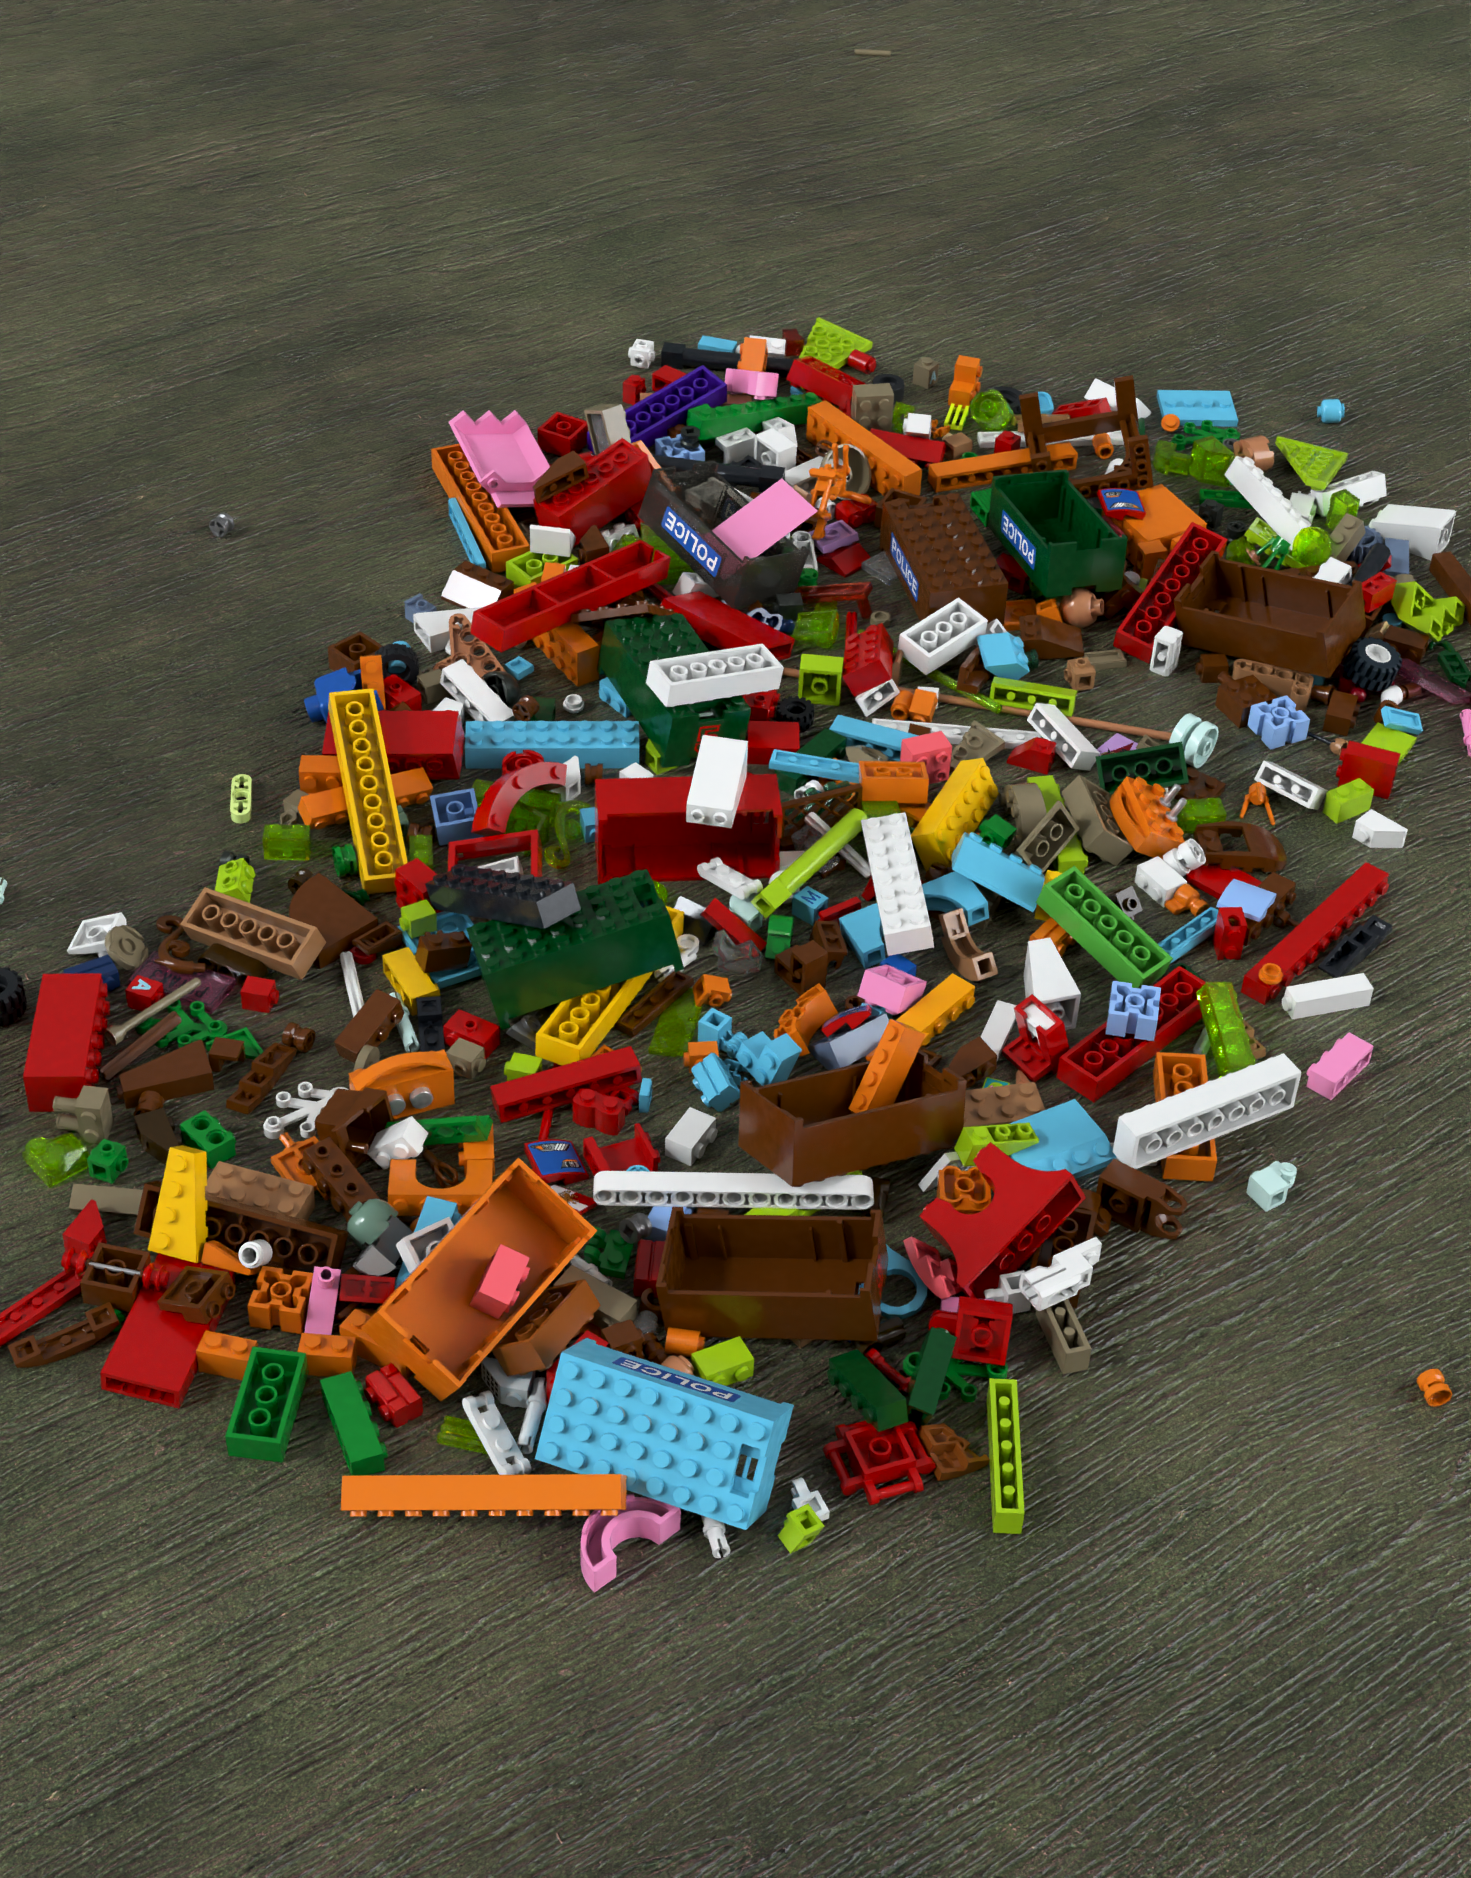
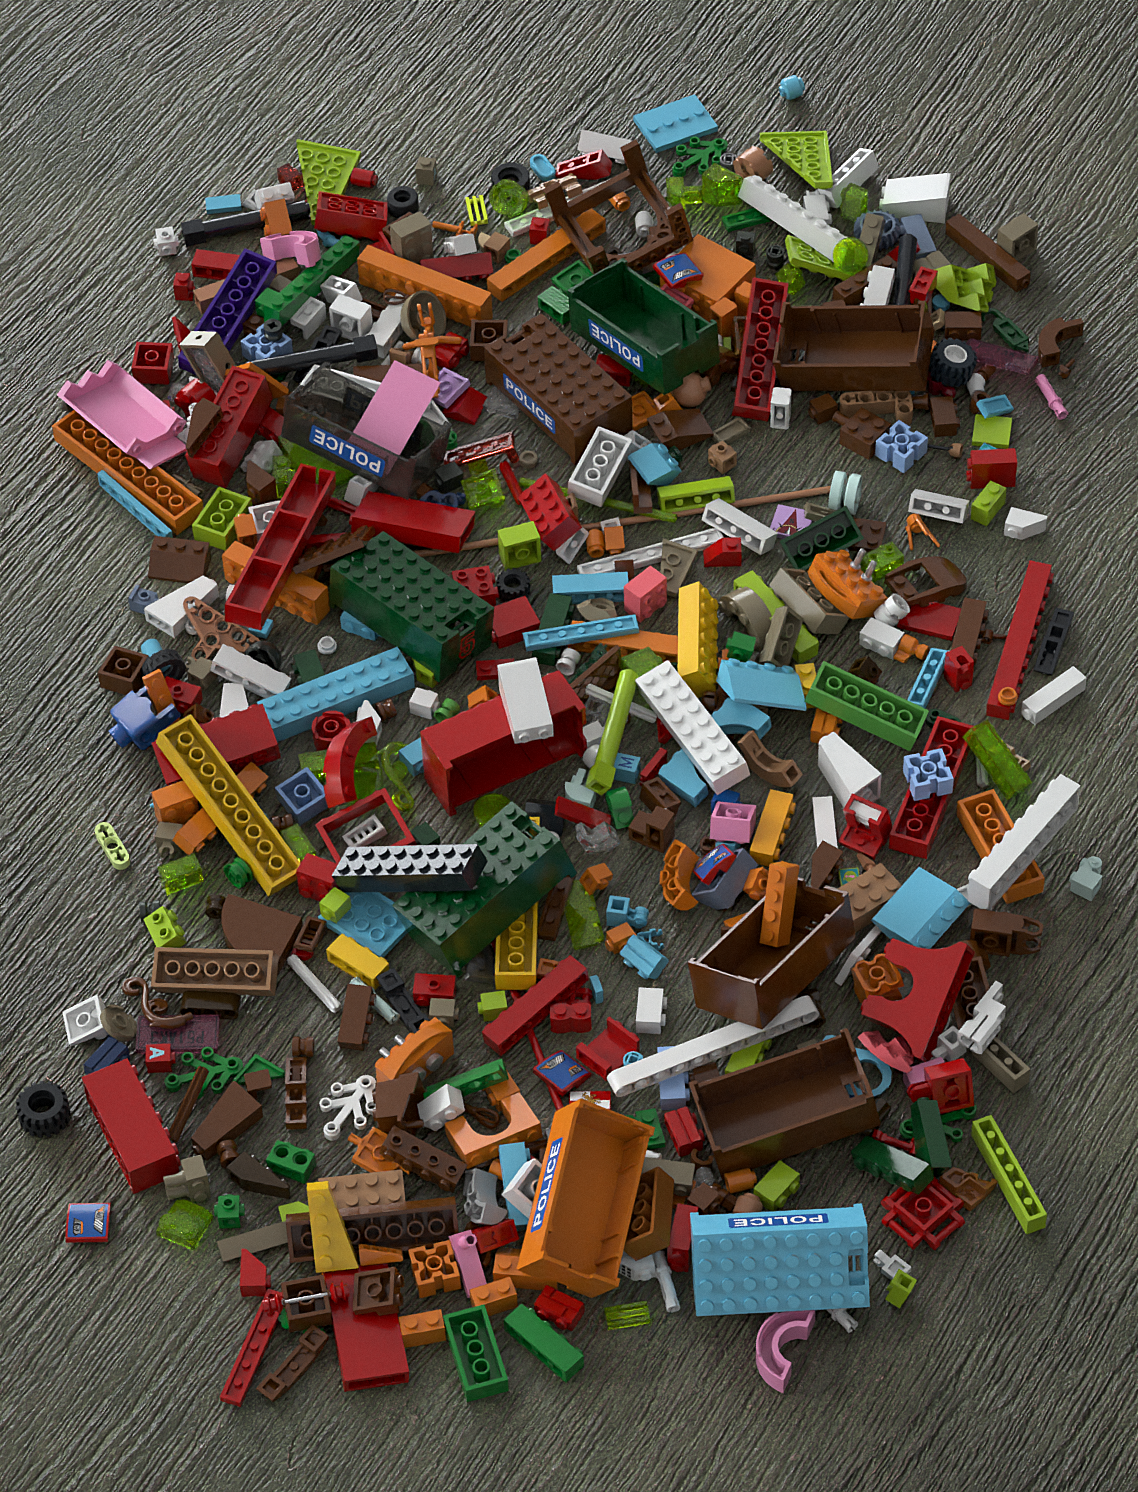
camera: 20 degrees left, 10 degrees up
dark tan piece [104,978,201,1046] -> none
white brick [238,1239,273,1268] -> none
red brick [240,976,279,1013] -> none
orange brick [341,1474,627,1517] -> none
dark green hand [342,889,370,906] -> none
sand green cylinder [347,1199,399,1251] -> none
dark tan piece [354,1044,380,1071] -> none
reddish brown brick [415,930,472,973] -> none
white plate [462,1390,531,1475] -> none
coral brick [469,1244,530,1319] -> none
reddish brown wheel [512,695,539,721] -> none
white slope [530,525,576,557] -> none
flat silver wheel [619,1213,652,1244] -> none
white brick [646,644,784,707] -> none
white plate [697,857,763,900] -> none
medium azure brick [735,1031,802,1086] -> none
orange slope [859,761,929,806] -> none
clear neon green brick [892,401,916,431] -> none
orange brick [948,355,983,408] -> none
lime slope [954,1123,1039,1167] -> none
orange plate [1161,414,1180,432] -> none
light blue slope [1216,879,1276,922] -> none
green plant [1246,535,1291,570] -> none
bright pink brick [1306,1032,1373,1100] -> none

